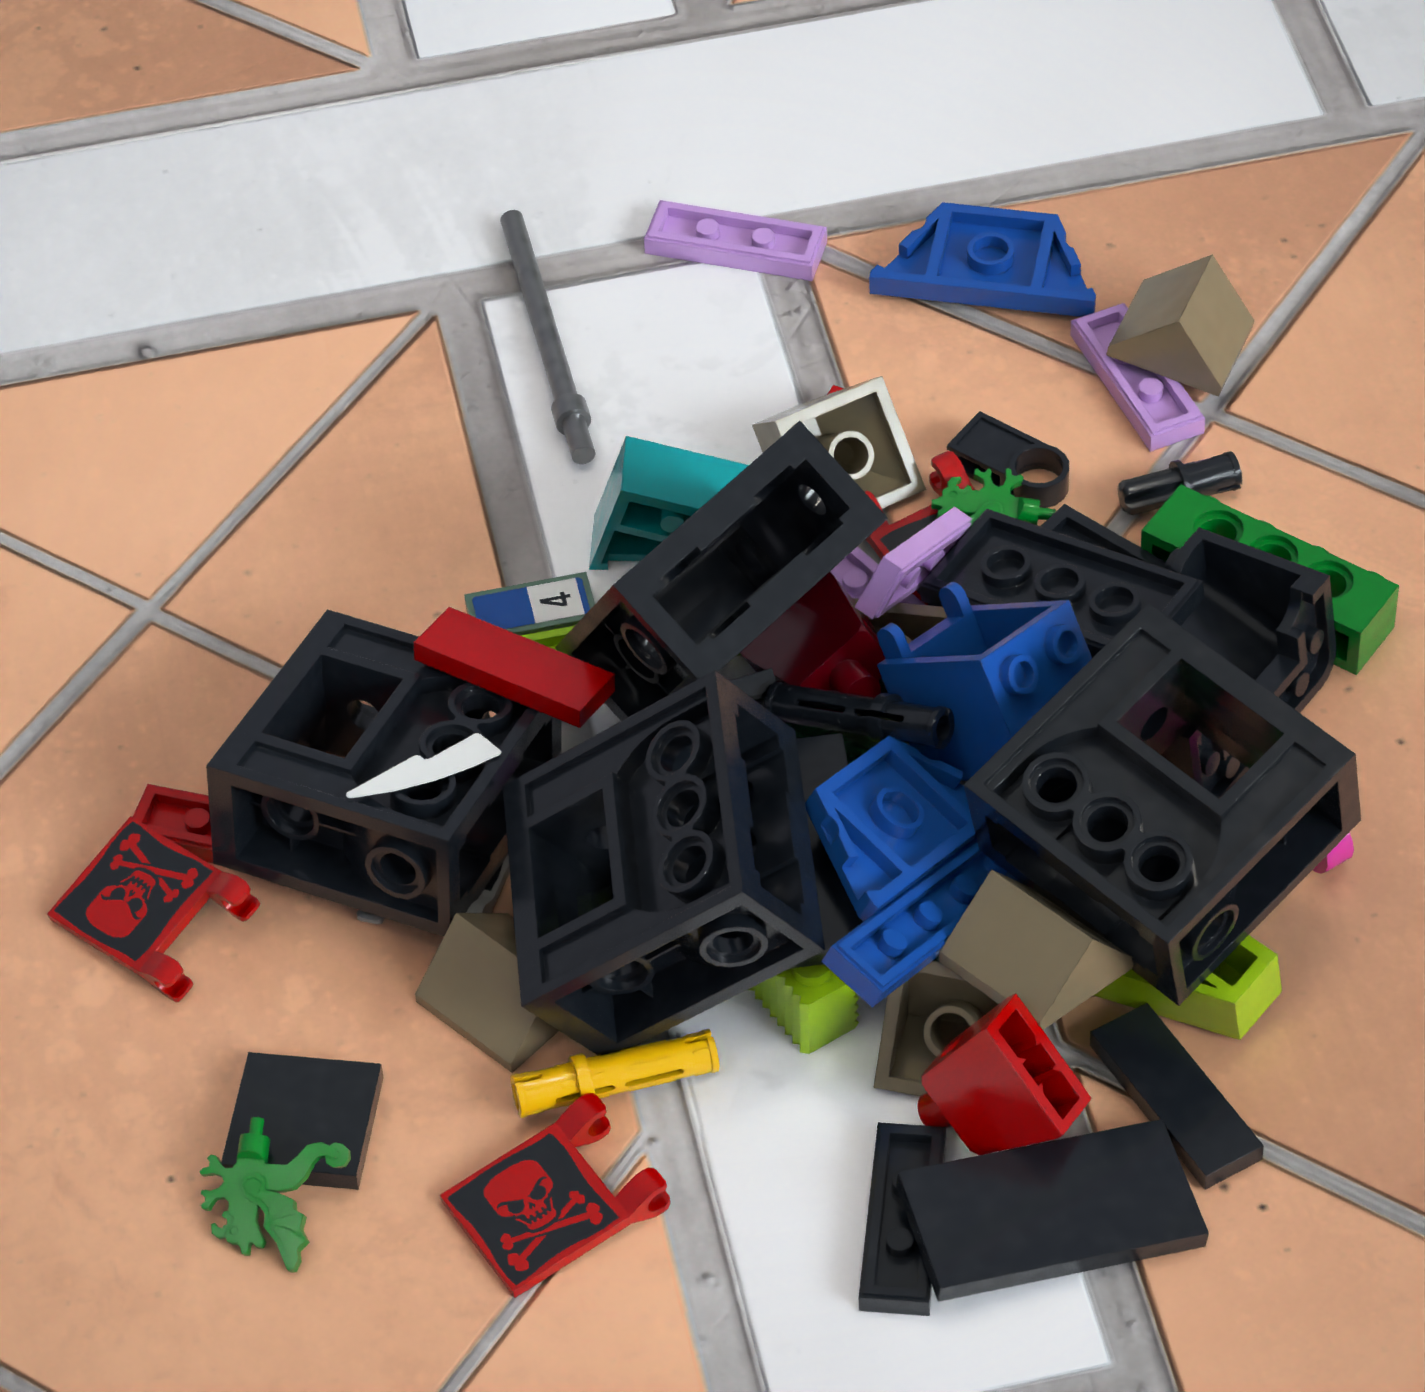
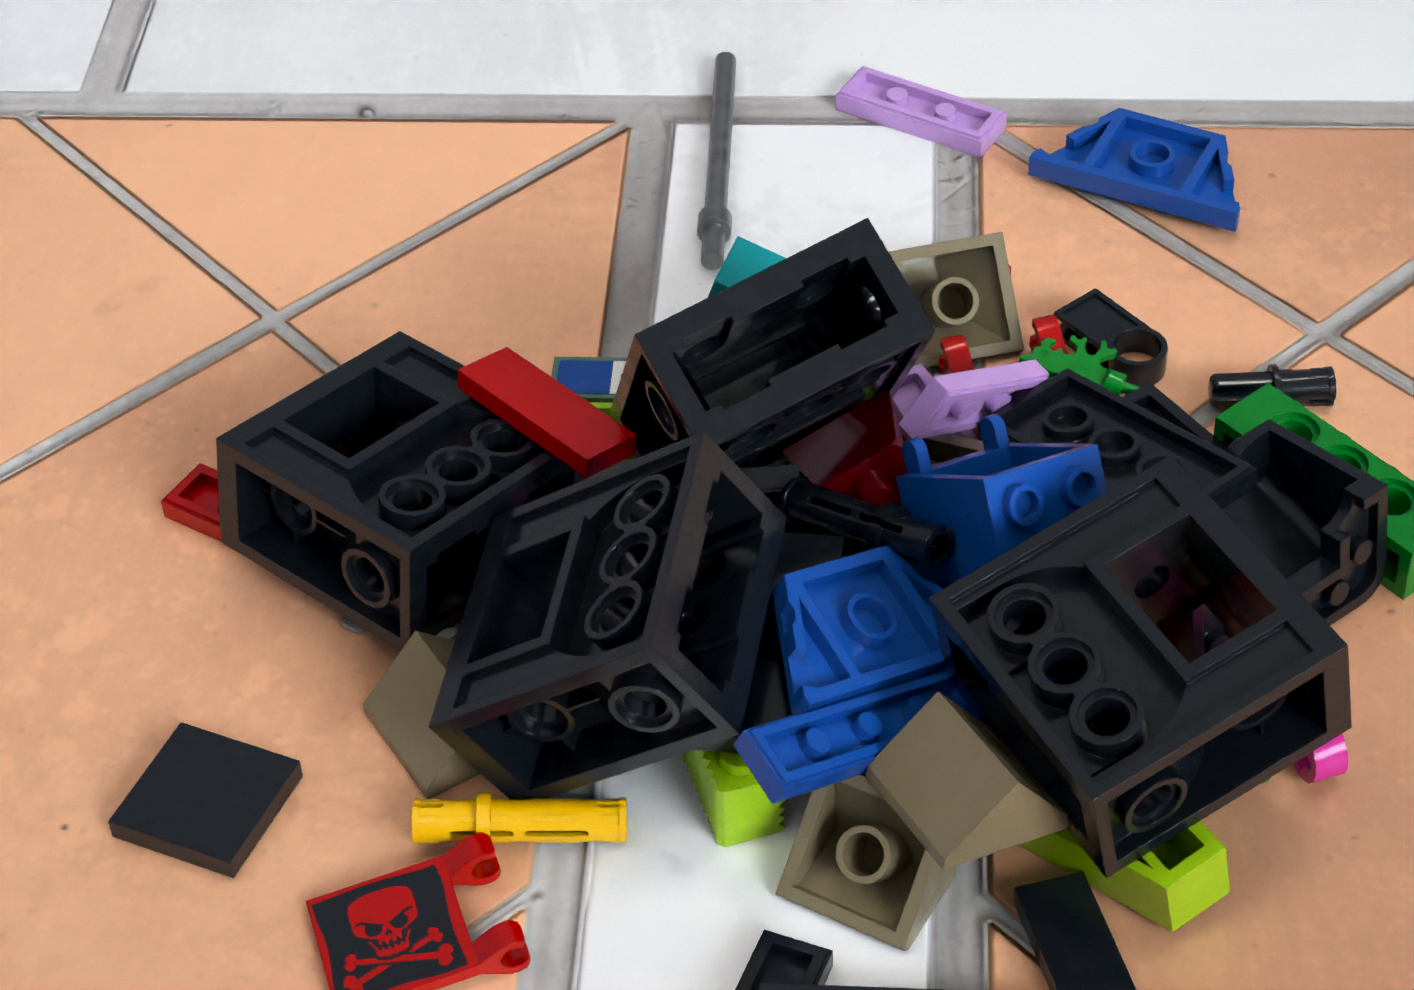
camera: 15 degrees right, 5 degrees down
flag [47,816,260,1002] -> none
green piece [200,1117,351,1273] -> none
white sticker [346,733,501,799] -> none
red torso [917,993,1092,1155] -> none
lavender tile [1070,303,1205,452] -> none
dark tan slope [1106,254,1254,397] -> none

